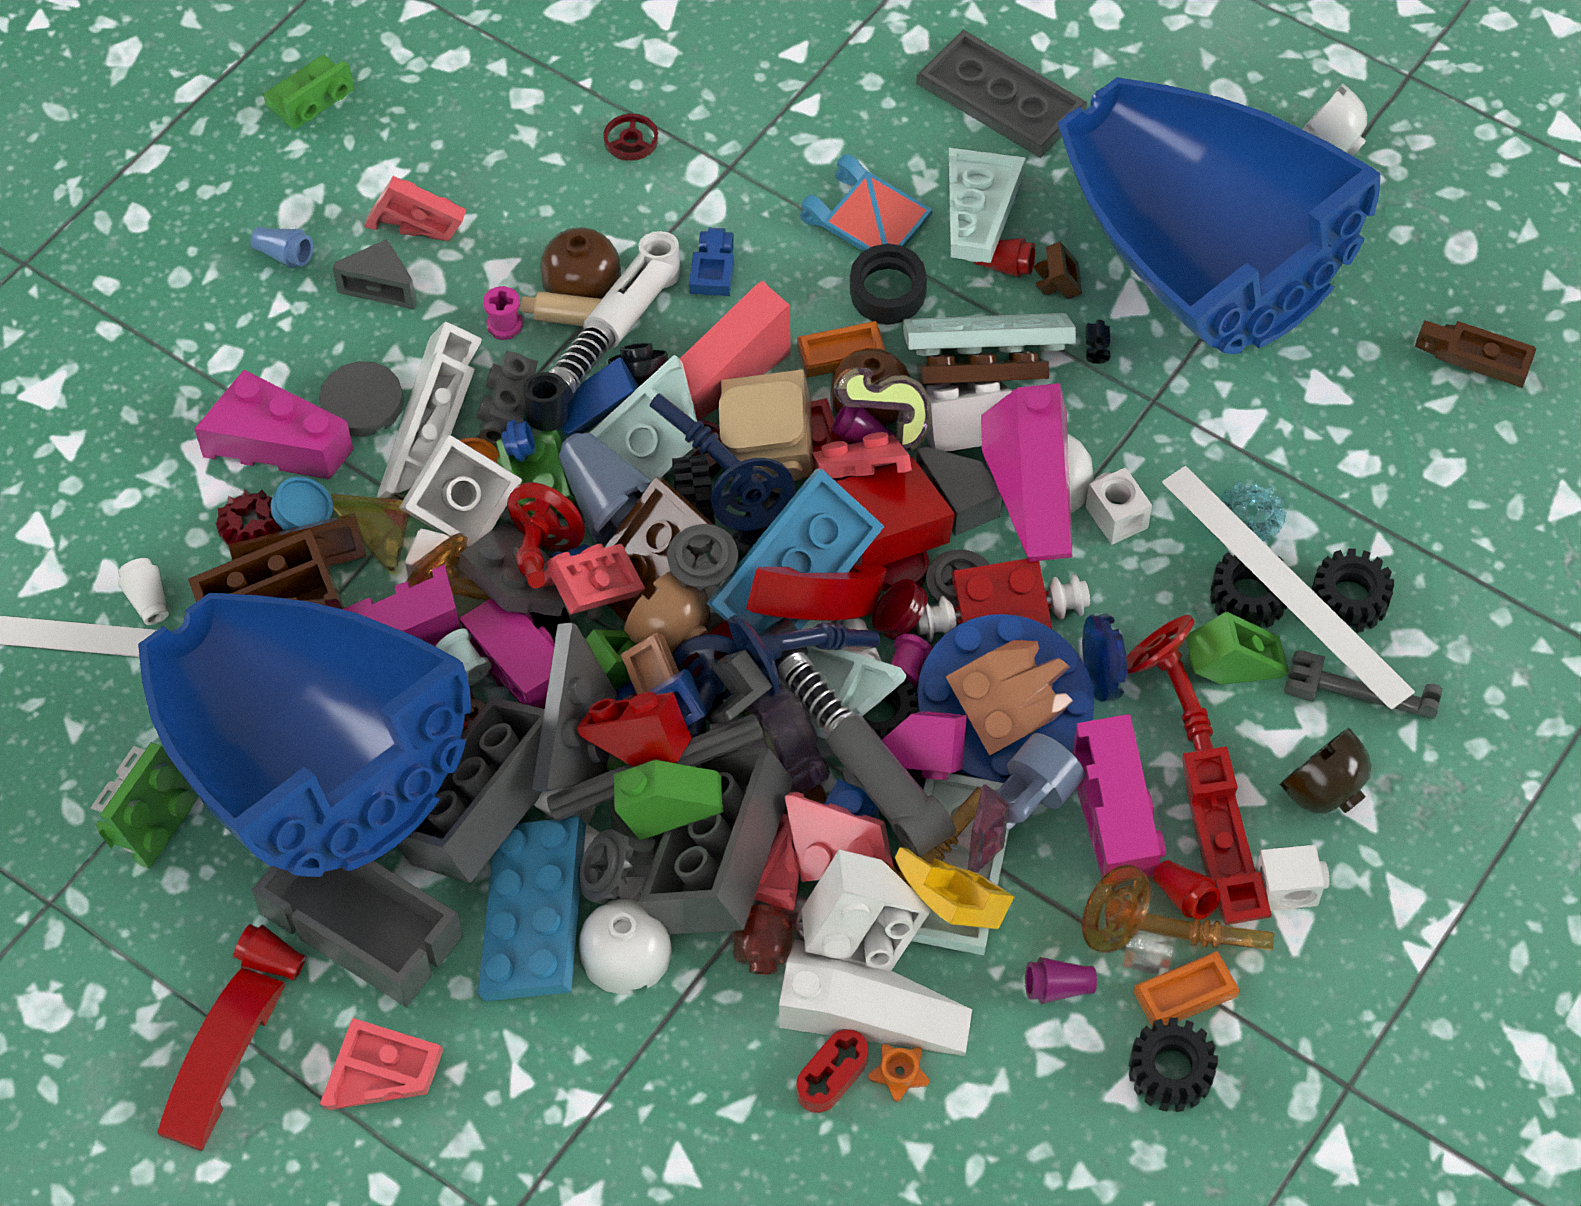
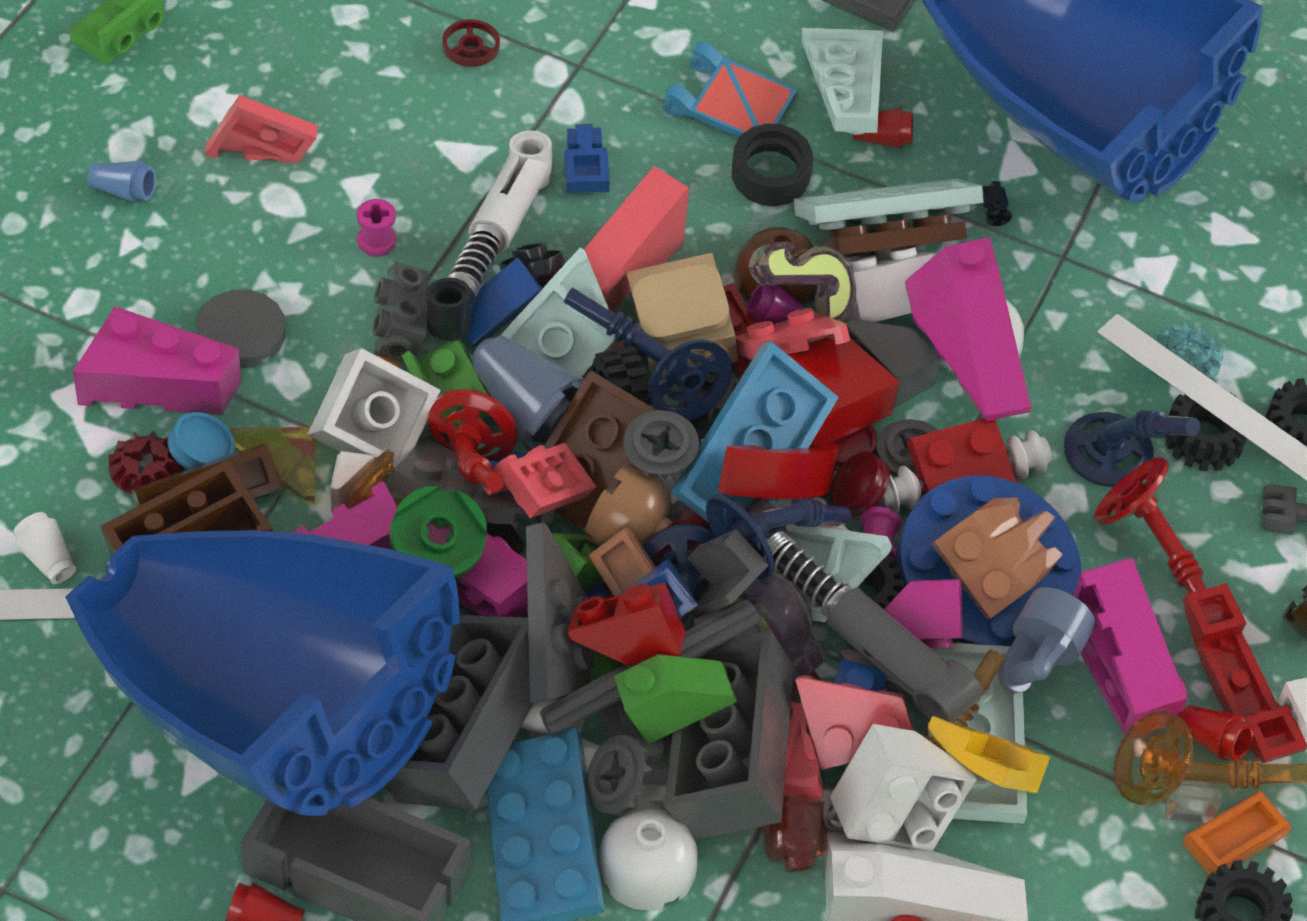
camera: 15 degrees left, 5 degrees down
bright green piece [90,742,198,869] -> none
dark grey slope [332,239,417,309] -> none
white wedge [376,321,482,501] -> none
blue plate [502,420,536,462] -> none
tan cylinder [520,291,602,326] -> none
reddish brown cylinder [541,227,621,299] -> none
orange tile [797,321,886,378] -> none
clear pink slope [967,784,1009,873] -> none
magenta cone [1025,957,1097,1004] -> none
reddish brown tile [1034,241,1082,299] -> none
clear blue tile [1082,613,1127,702] -> none
white brick [1086,467,1152,545] -> none
bright green slope [1186,612,1289,685] -> none
none -> green plate [389,486,487,580]
none -> dark blue dish [1064,410,1200,487]

